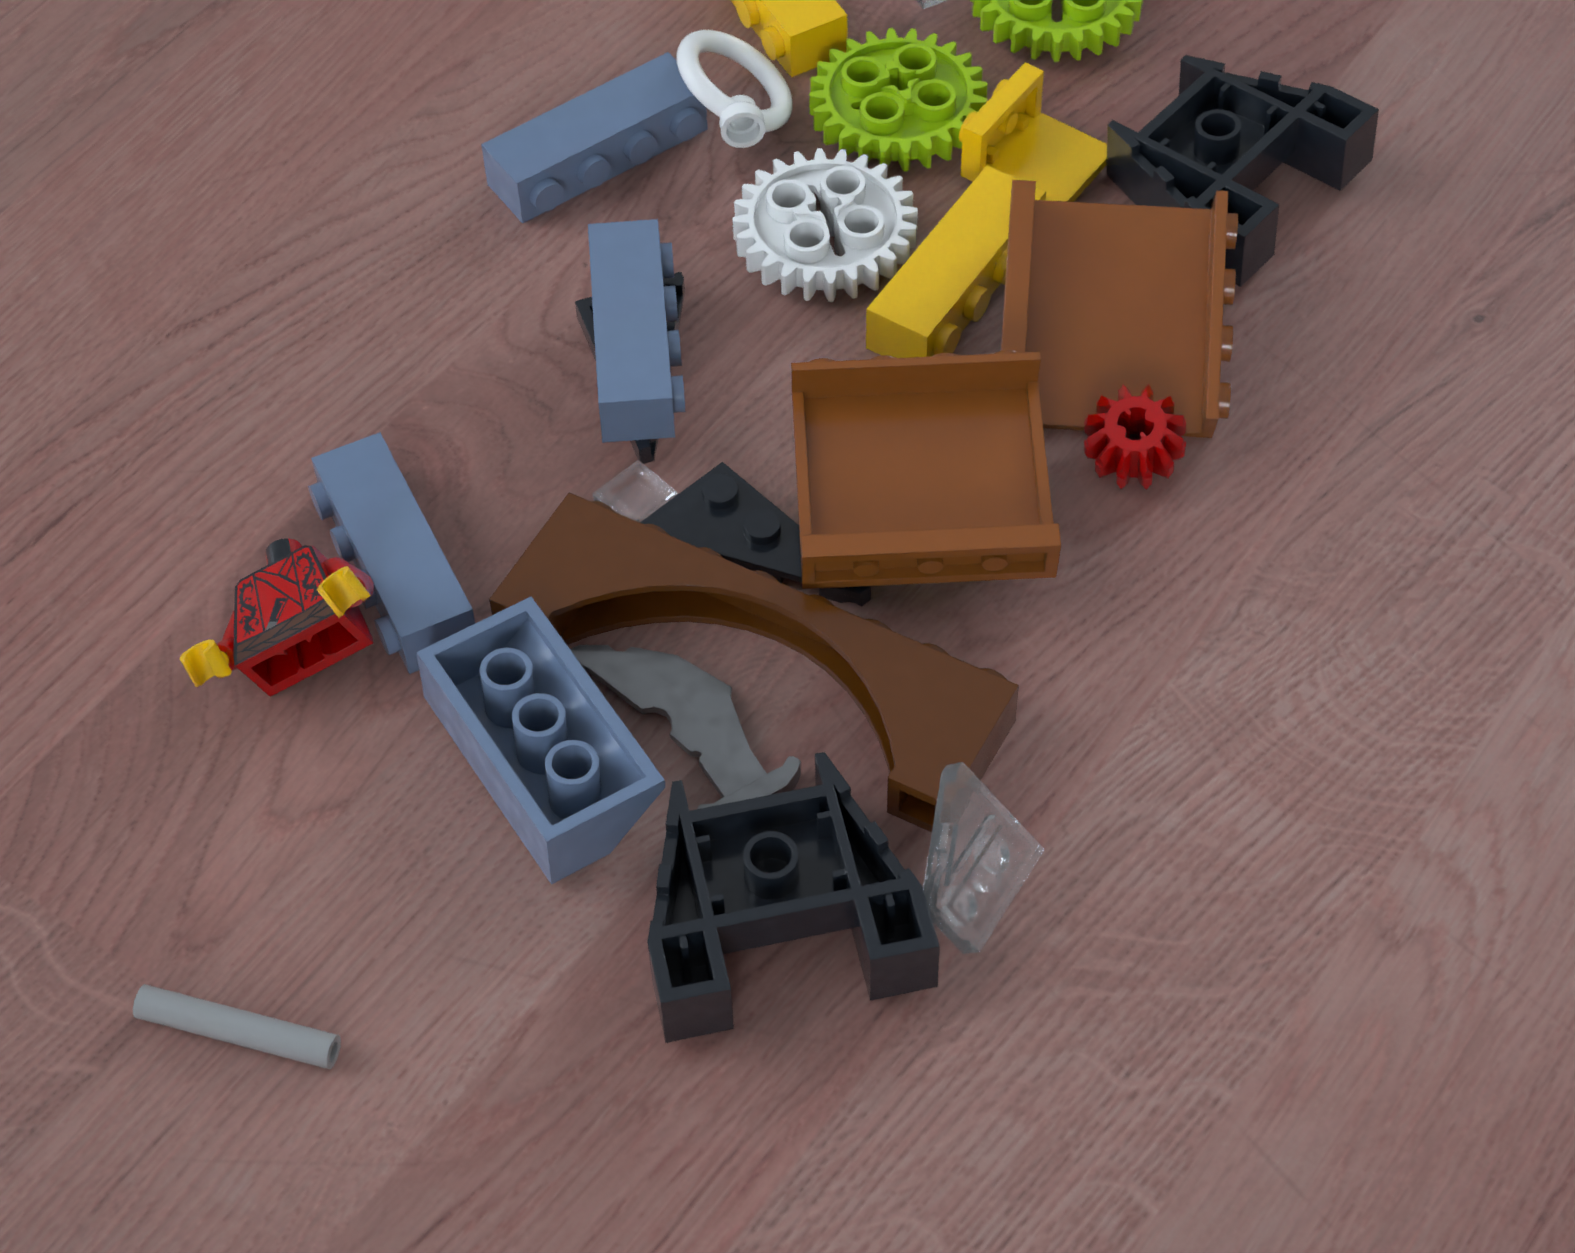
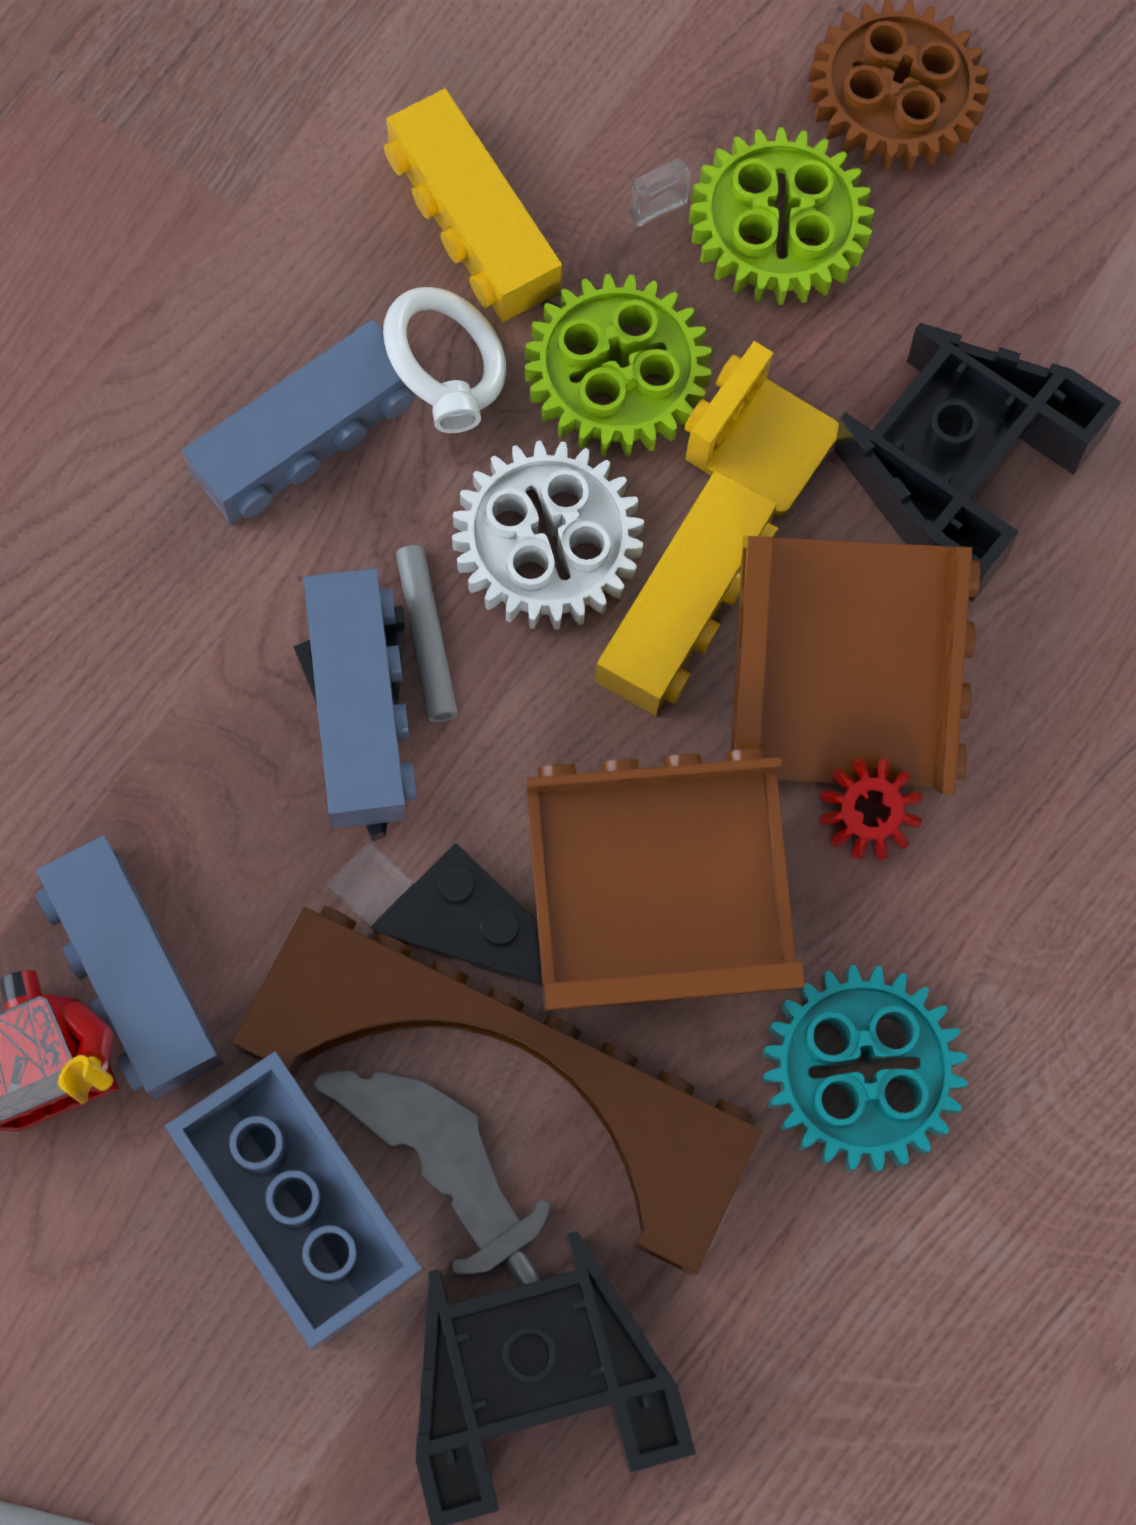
camera: 10 degrees left, 20 degrees up
clear wing [923,762,1045,954] -> none
none -> light grey piece [395,545,458,722]
none -> teal gear [761,965,968,1173]

